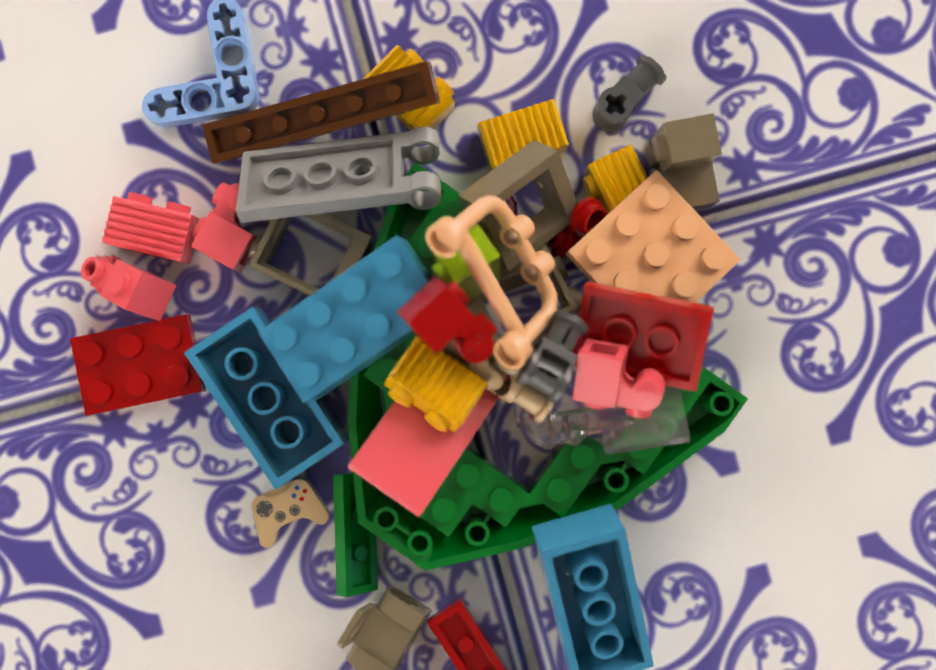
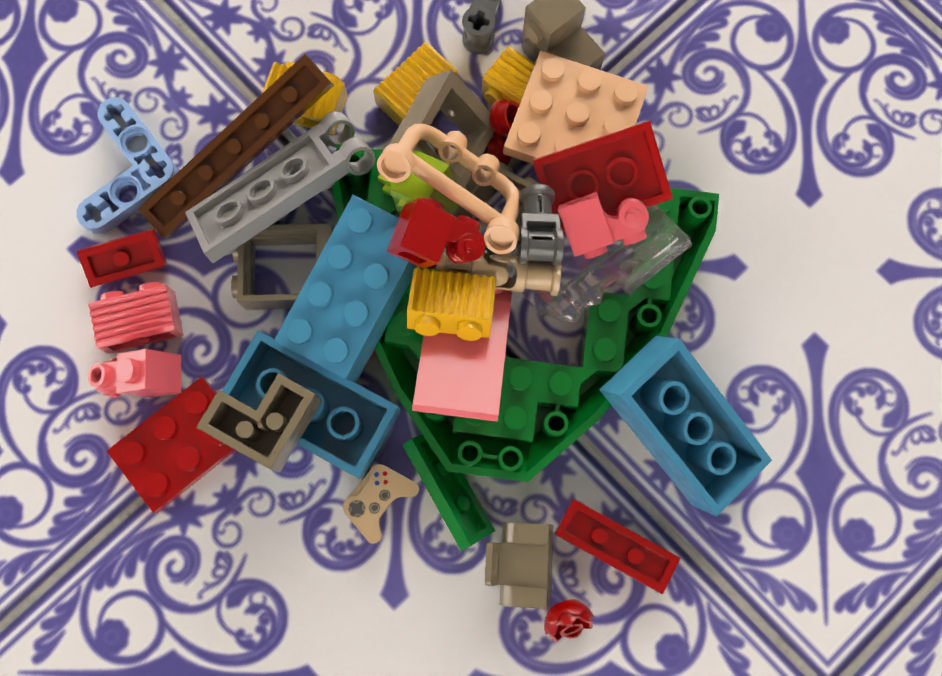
camera: 30 degrees left, 10 degrees down
coral brick [191,182,257,273] -> none
none -> red plate [76,228,167,288]
none -> dark tan brick [196,373,323,473]

